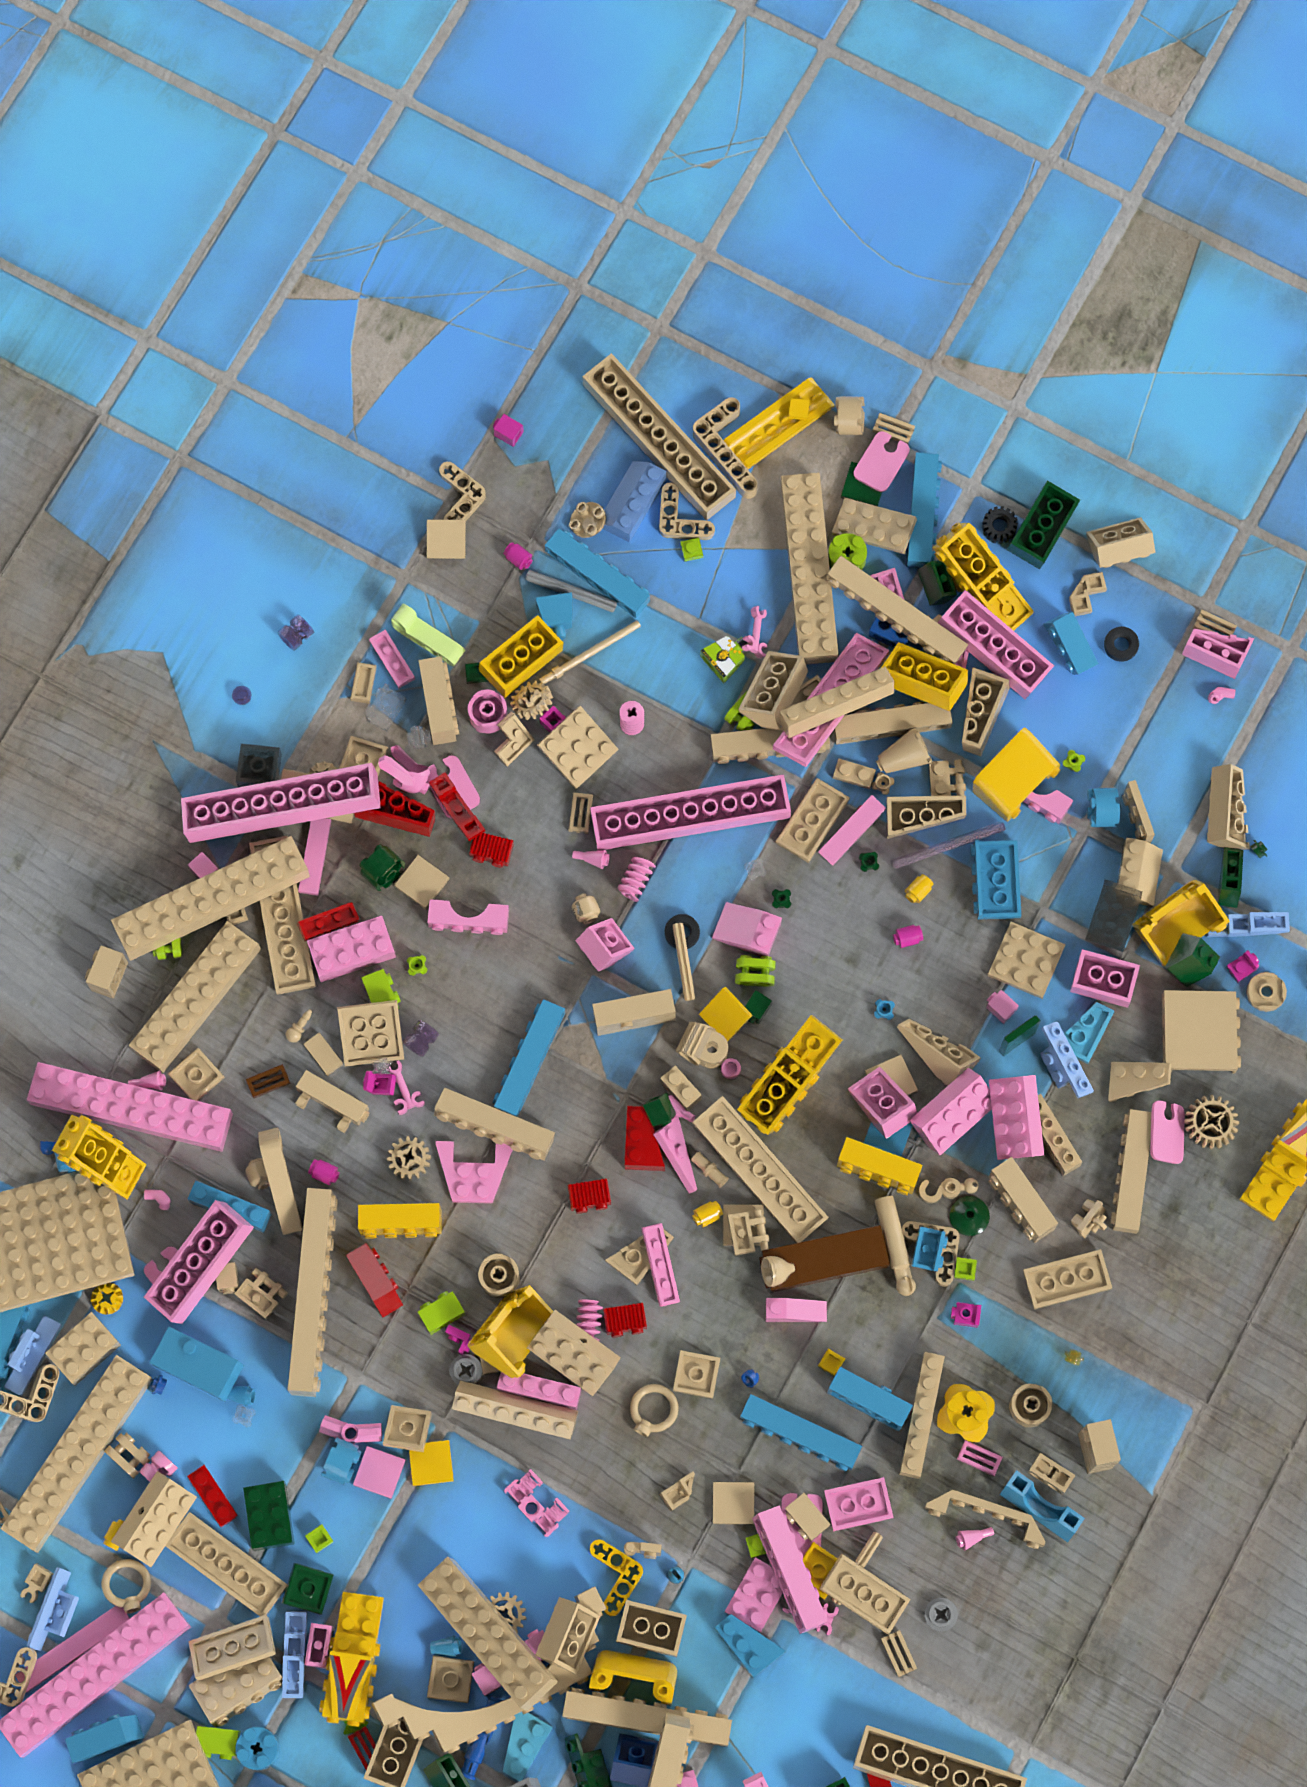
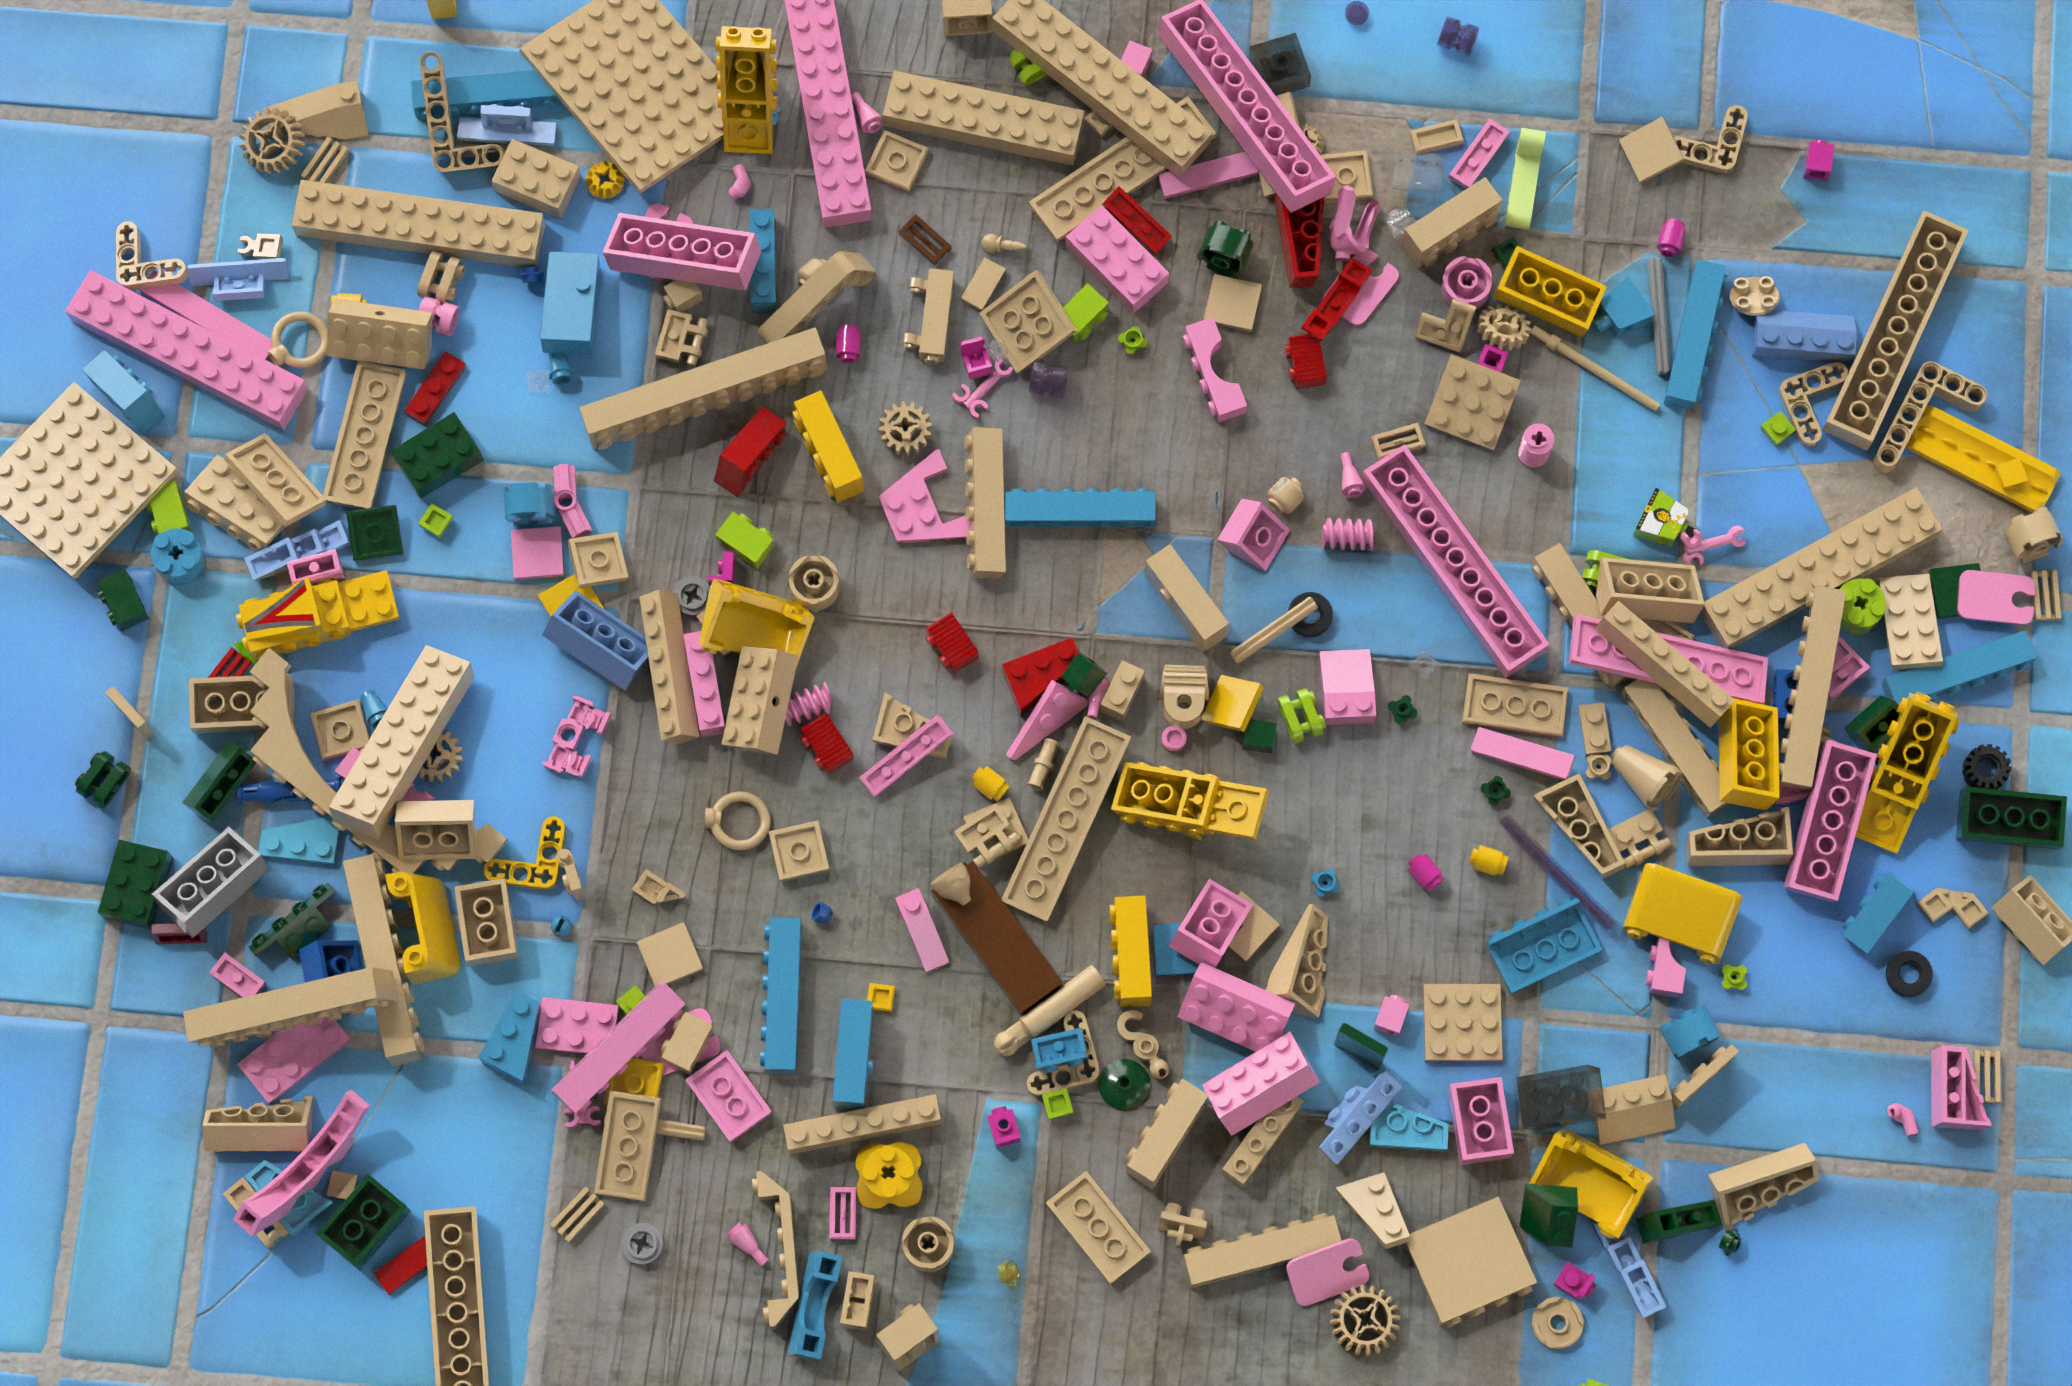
camera: 65 degrees right, 0 degrees up
none -> medium blue slope [542,590,649,691]

